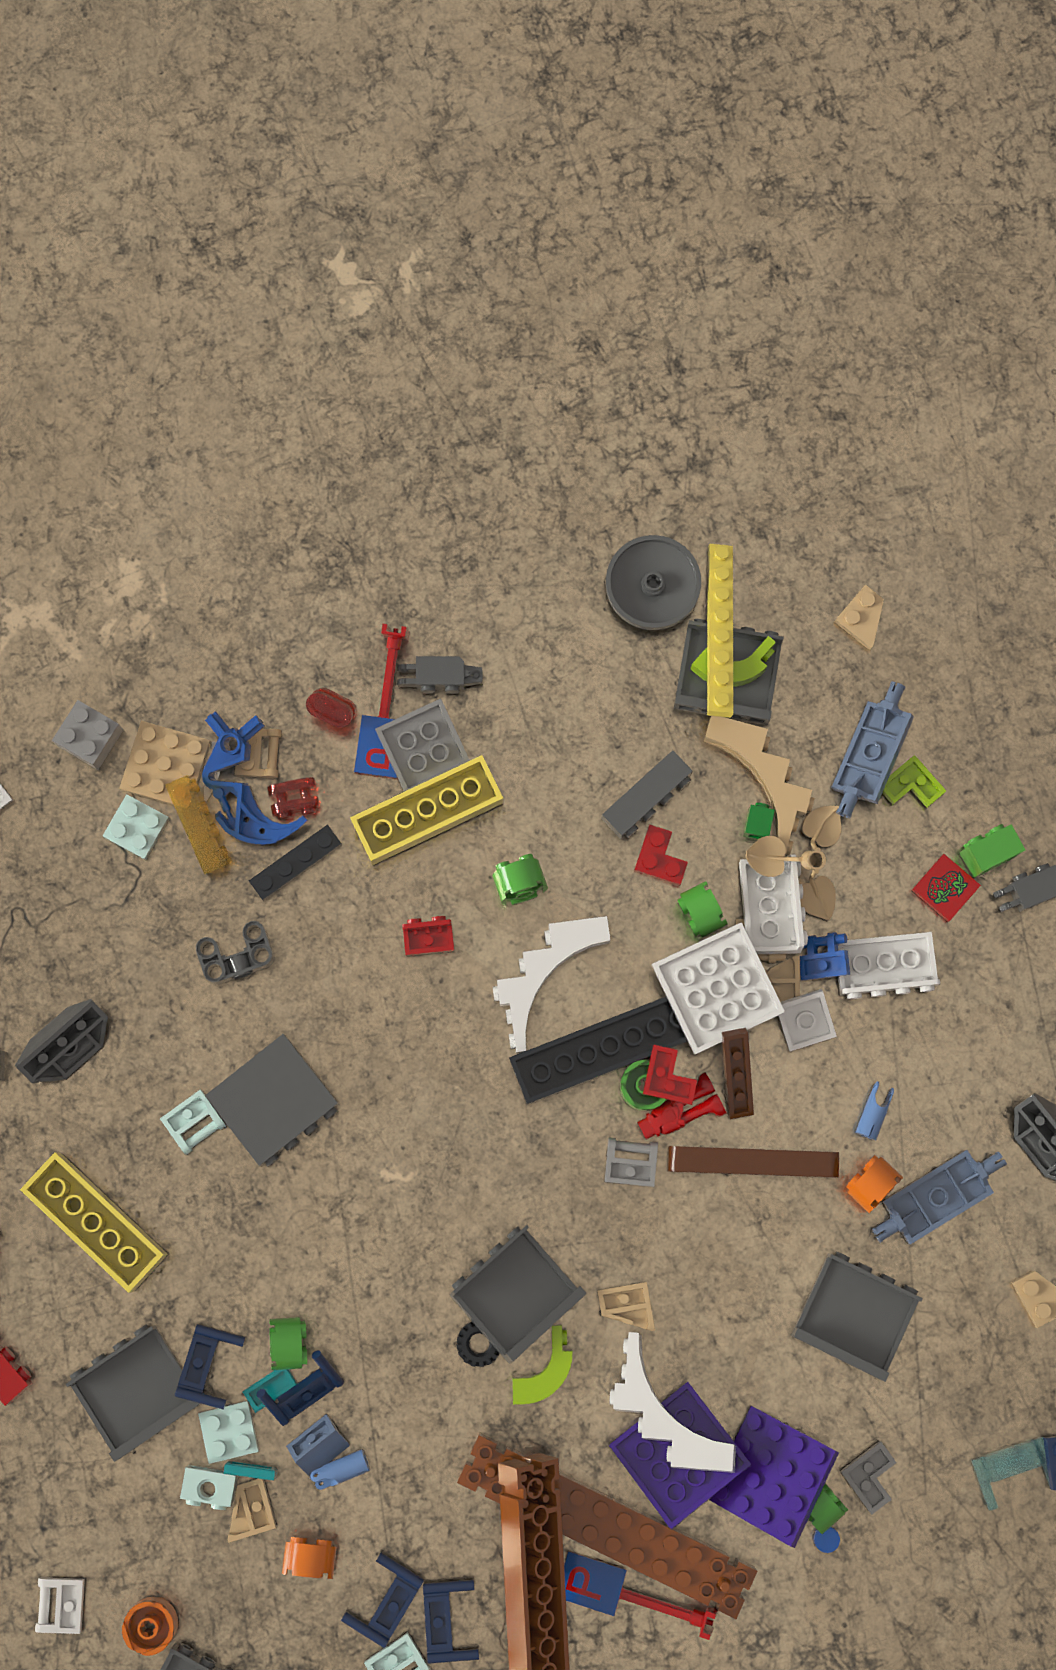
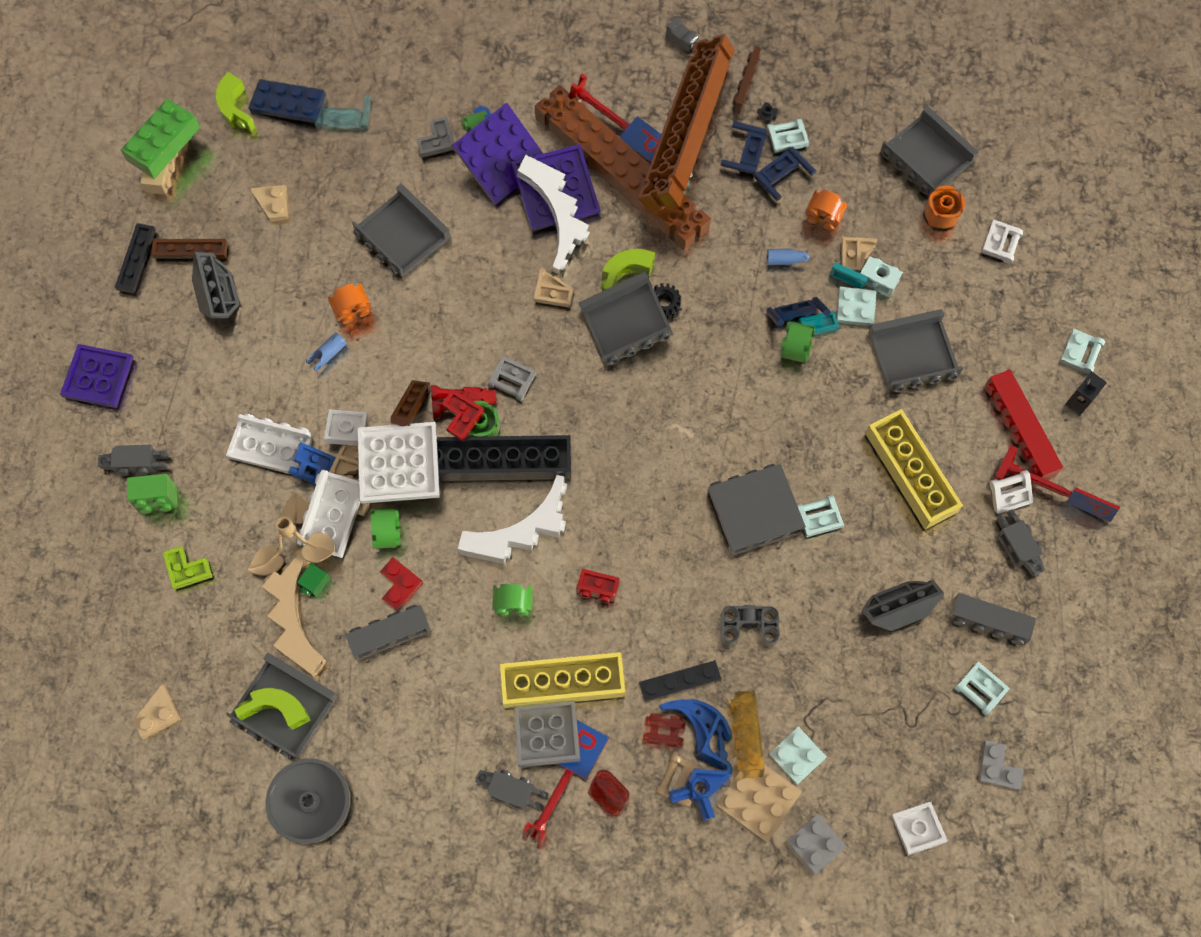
camera: 160 degrees left, 10 degrees down
dark blue plate [175,1324,245,1410] -> none
sand blue panel [286,1414,349,1477] -> none
reddish brown beam [668,1146,839,1178] -> none
light yellow plate [707,543,733,718] -> none
sand blue plate [832,682,914,819] -> none
sand blue plate [872,1150,1007,1245] -> none
red tile [911,854,981,922] -> none

